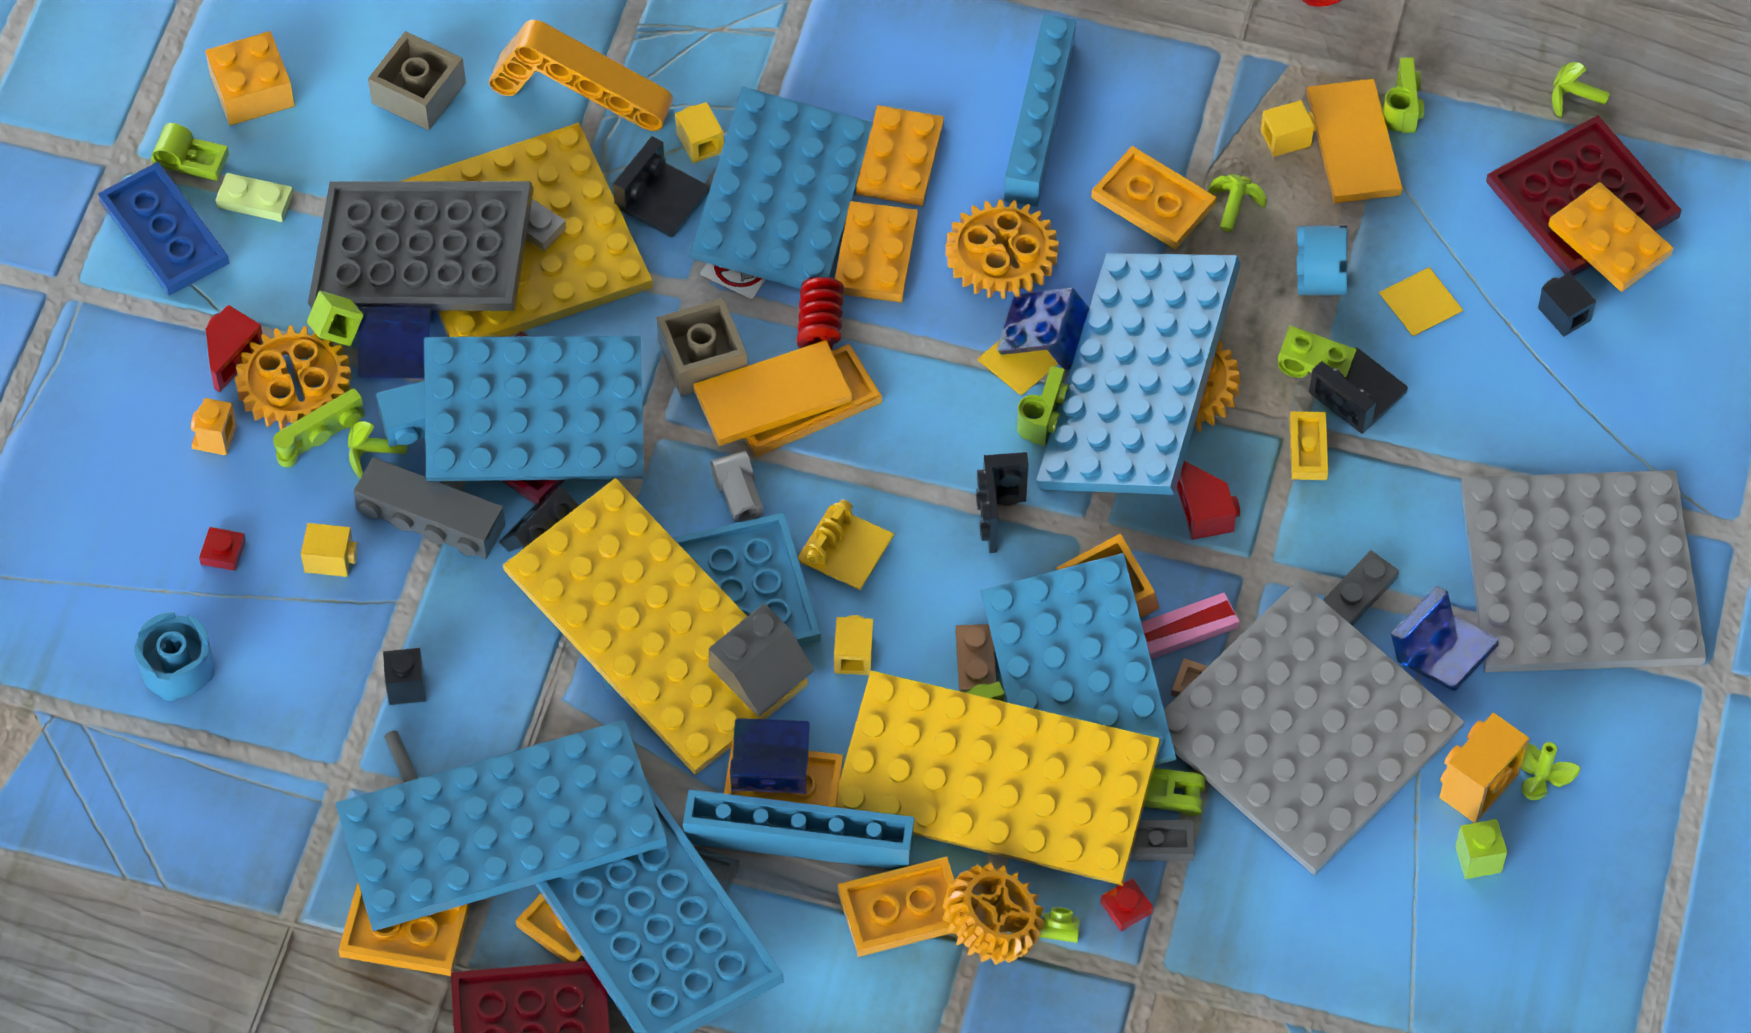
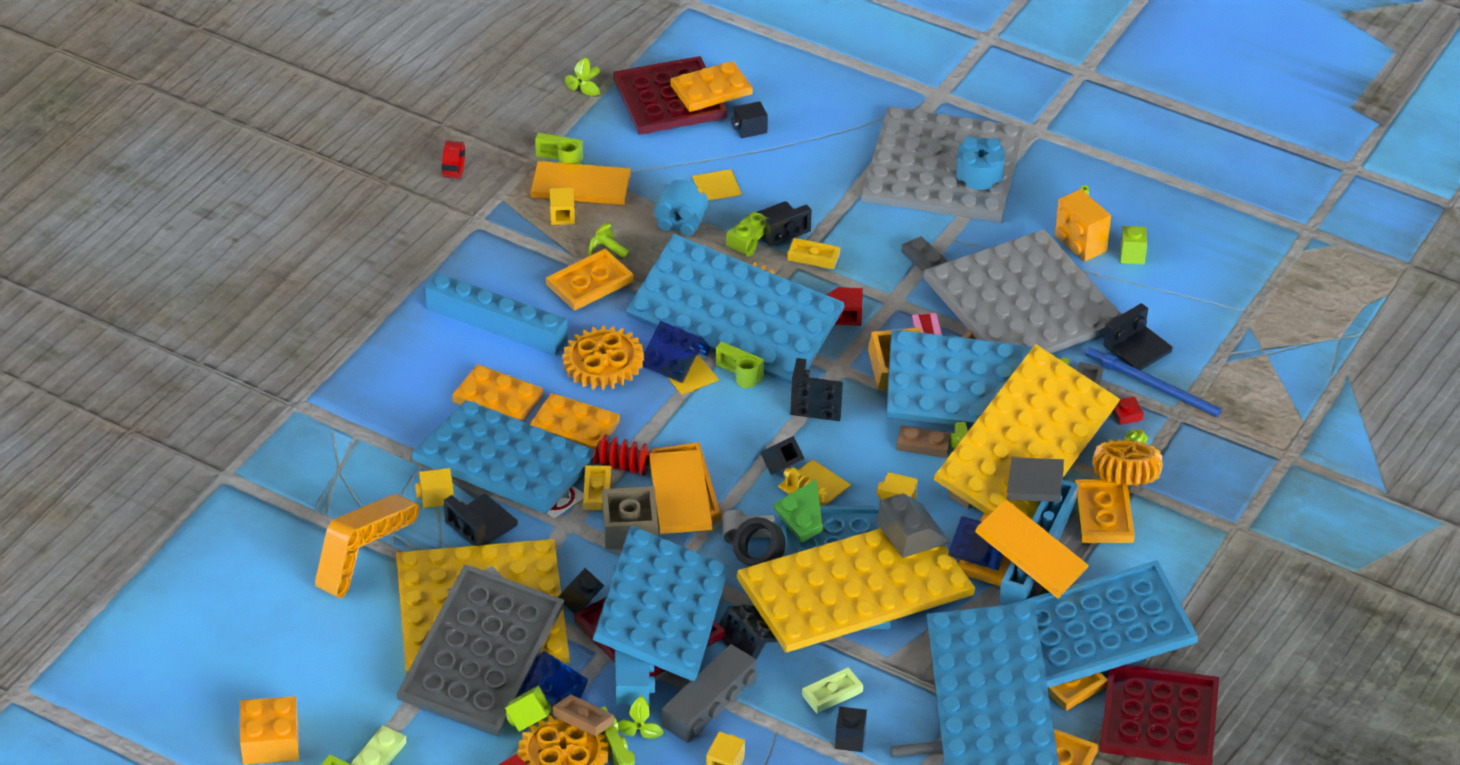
camera: 75 degrees left, 15 degrees down
dark tan brick [368,31,466,130] -> none
clear blue bracket [1391,586,1499,691] -> none
none -> medium nougat plate [553,695,614,736]
none -> black brick [558,568,604,614]
none -> yellow plate [583,465,611,510]
none -> black tyre [733,517,786,567]
none -> black brick [760,436,805,475]
none -> bright green wing [773,480,824,544]
none -> yellowish green plate [802,667,863,714]
none -> dark azure brick [956,136,1005,190]
none -> light orange tile [975,499,1089,599]
none -> dark grey tile [1007,458,1064,502]
none -> blue bar [1085,347,1222,418]
none -> black bracket [1103,303,1173,370]

